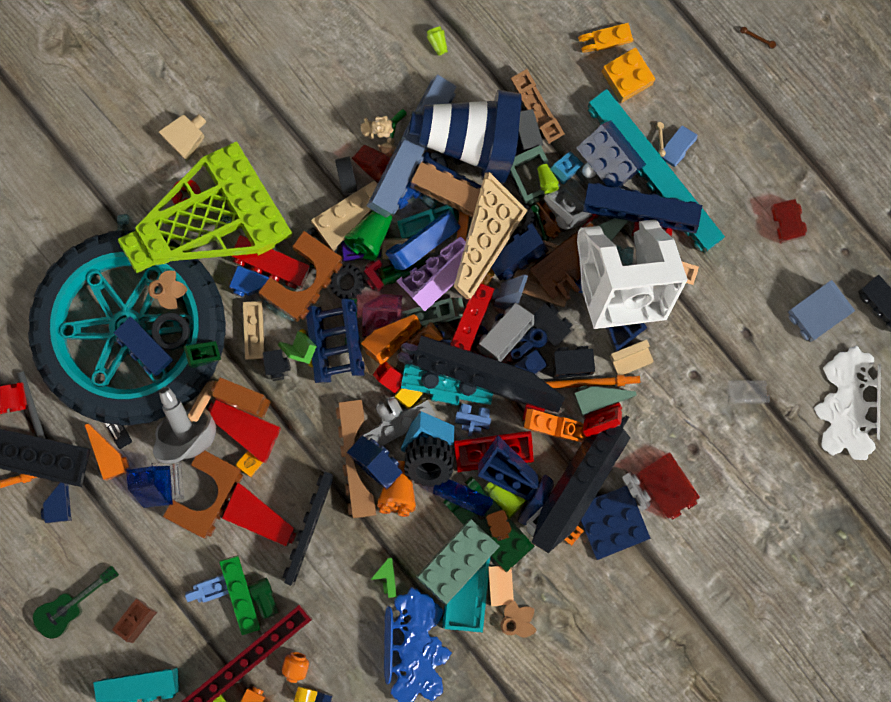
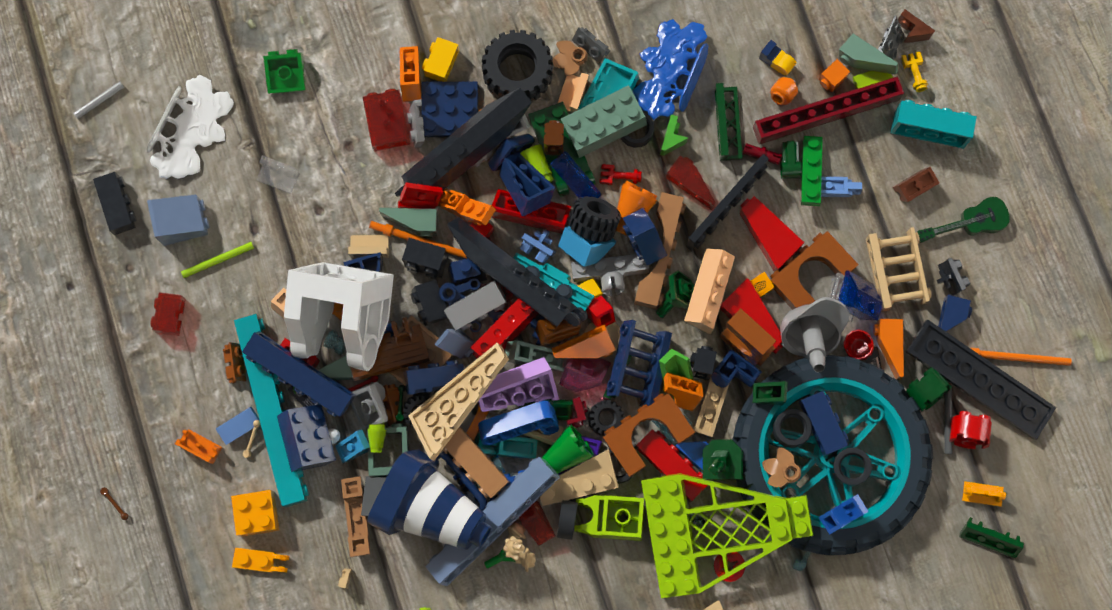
camera: 155 degrees left, 5 degrees down
light nougat axle [187,380,214,422] -> none
none -> orange hinge [175,429,223,464]
none -> lime bar [181,242,254,278]
none -> dark orange hinge [223,342,246,384]
none -> green plate [263,49,306,94]
none -> tan tile [338,568,352,589]
none -> orange slope [400,46,422,102]
none -> yellow brick [422,37,459,82]
none -> black tyre [482,30,553,101]
none -> dark grey hinge [572,27,610,63]
none -> lime brick [574,495,645,541]
none -> red hinge [599,164,642,185]
none -> black tyre [621,111,654,148]
none -> dark green piece [656,270,695,318]
none -> orange arch [664,372,703,411]
none -> clear red slope [666,156,716,210]
none -> light nougat slope [684,249,735,334]
none -> dark green piece [703,439,743,480]
none -> dark blue brick [711,349,762,388]
none -> dark green fence [714,83,742,161]
none -> dark red pin [742,143,782,165]
none -> blue brick [819,494,869,534]
none -> black tyre [834,448,872,486]
none -> red hair [844,329,874,361]
none -> tan fence [866,227,931,312]
none -> dark green brick [906,367,952,413]
none -> black hips [937,258,971,296]

